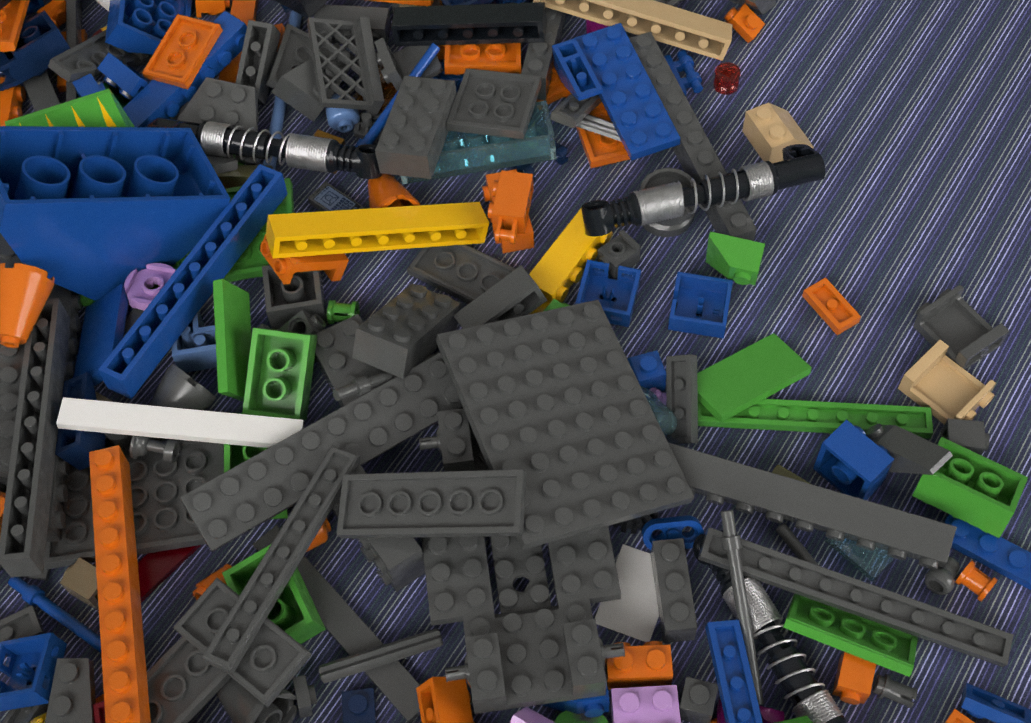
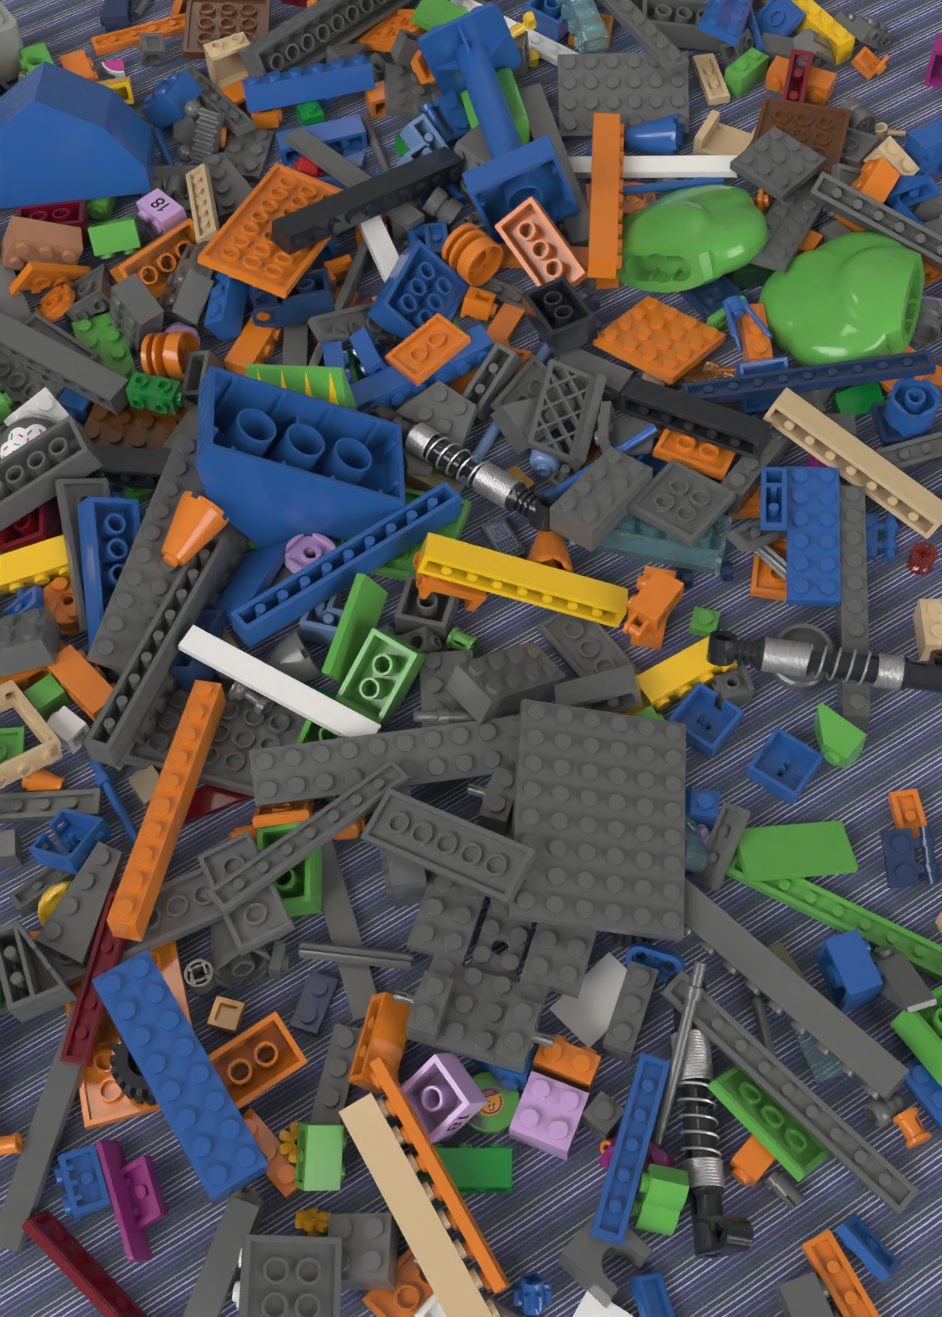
camera: 25 degrees right, 0 degrees up
none -> orange tile [252,800,315,828]
none -> bright green plate [688,606,721,637]
none -> dark blue plate [880,825,940,889]

